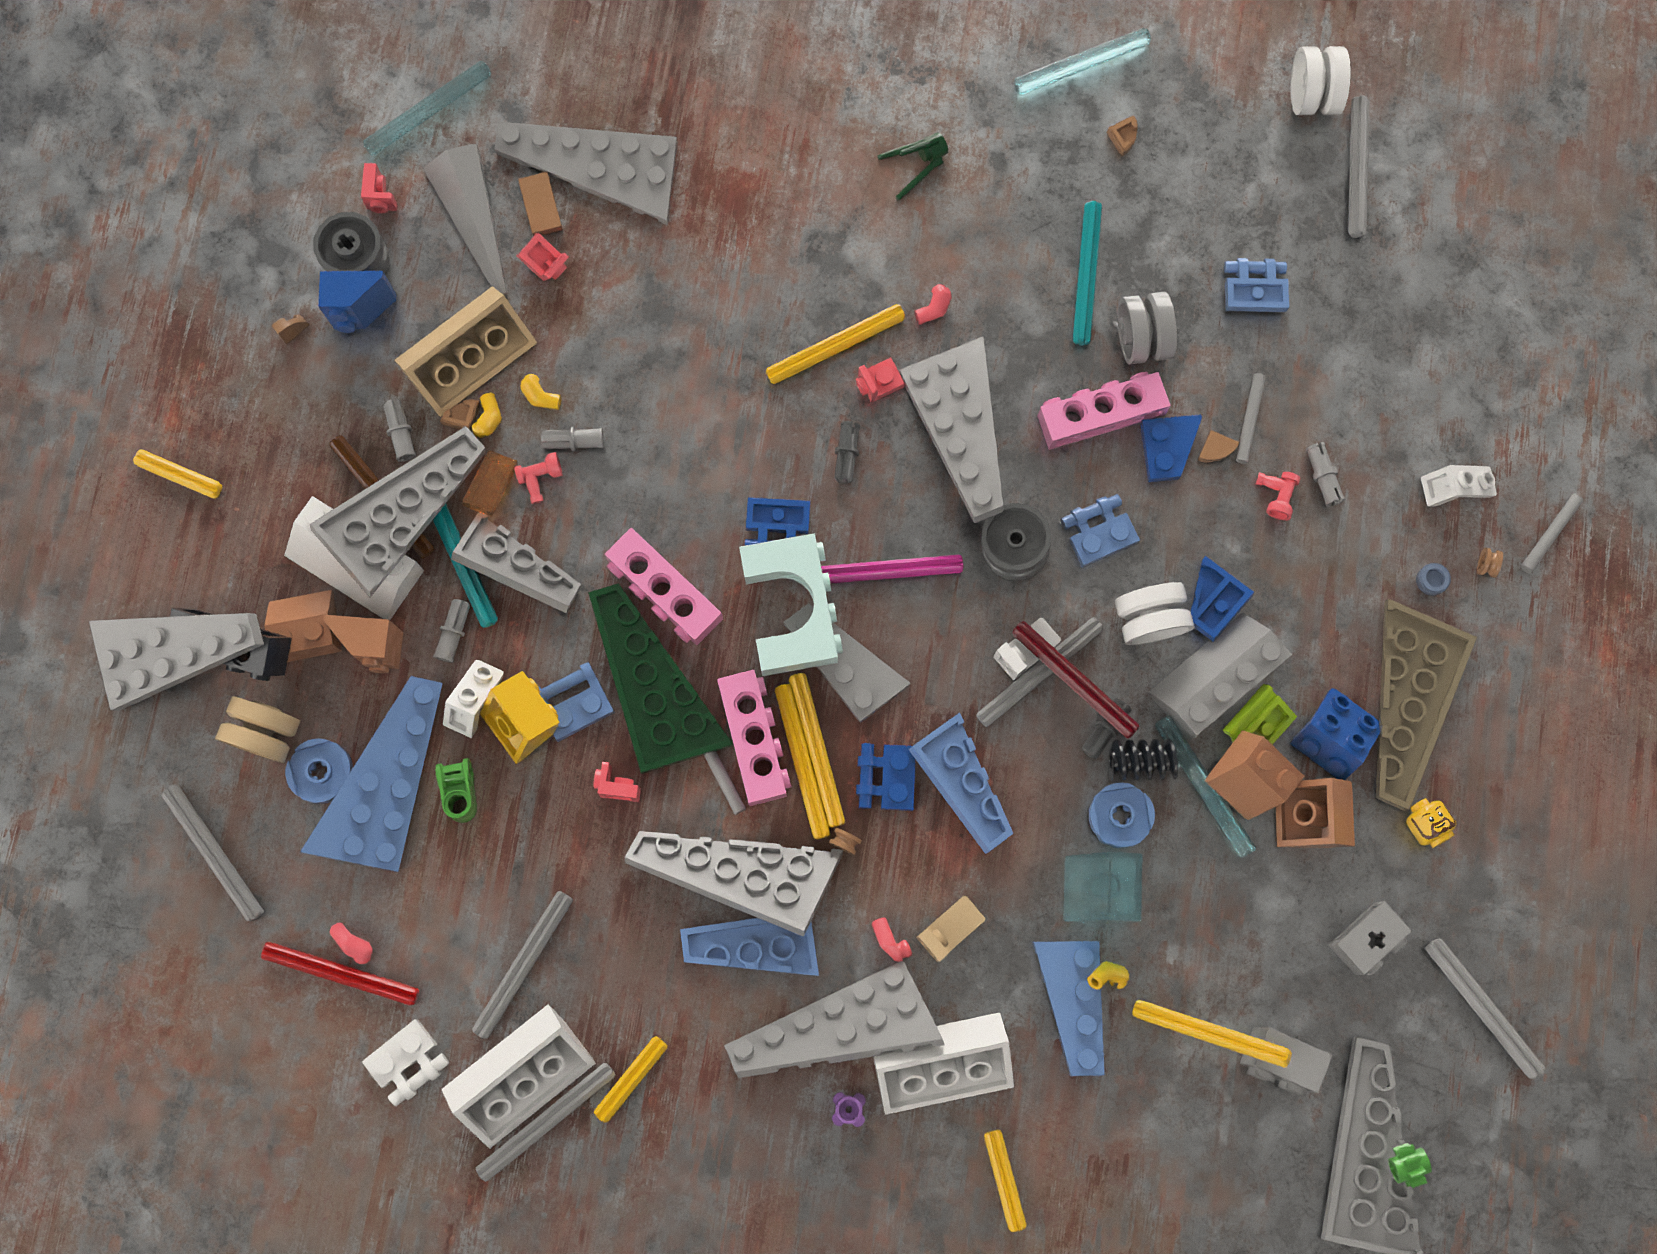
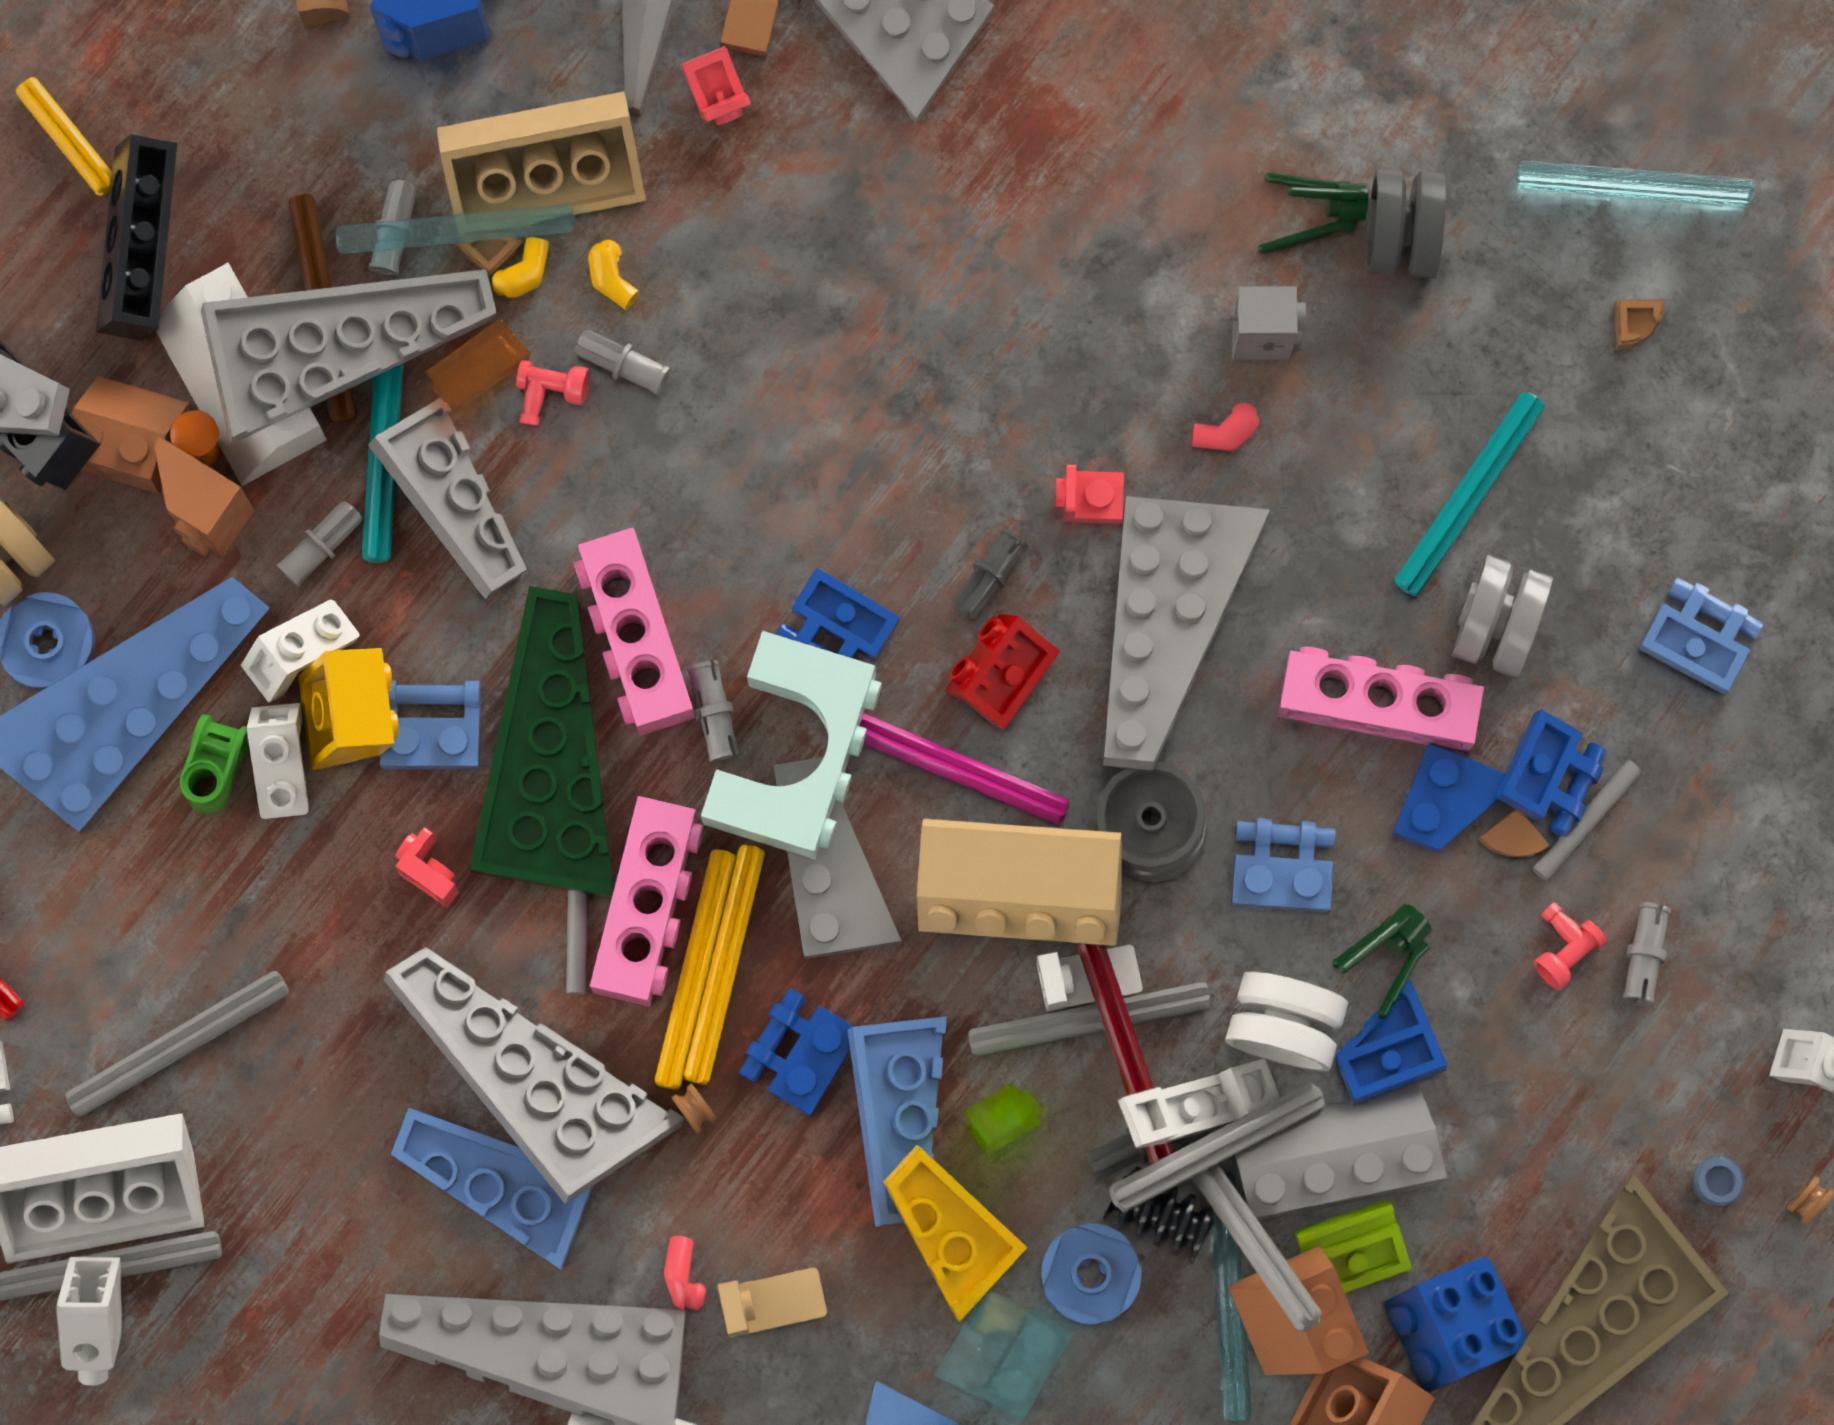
camera: 30 degrees right, 0 degrees up
yellow axle [594,1036,668,1123] -> none
yellow axle [766,304,905,384] -> none
none -> white torso [56,1257,122,1386]
none -> black brick [96,134,177,340]
none -> orange pin [170,410,220,466]
none -> white bracket [247,703,309,819]
none -> clear light blue axle [336,204,575,254]
none -> light grey pin [687,660,741,763]
none -> yellow wing [883,1145,1027,1322]
none -> tan slope [917,819,1122,946]
none -> red bracket [945,614,1060,730]
none -> clear neon green slope [963,1083,1043,1164]
none -> light grey axle [1109,1083,1325,1212]
none -> white slope [1118,1058,1280,1148]
none -> light grey axle [1179,1139,1321,1332]
none -> light grey brick [1232,286,1306,360]
none -> dark green plant [1332,904,1432,1018]
none -> dark grey wheel [1365,169,1446,279]
none -> blue plate [1495,709,1607,837]

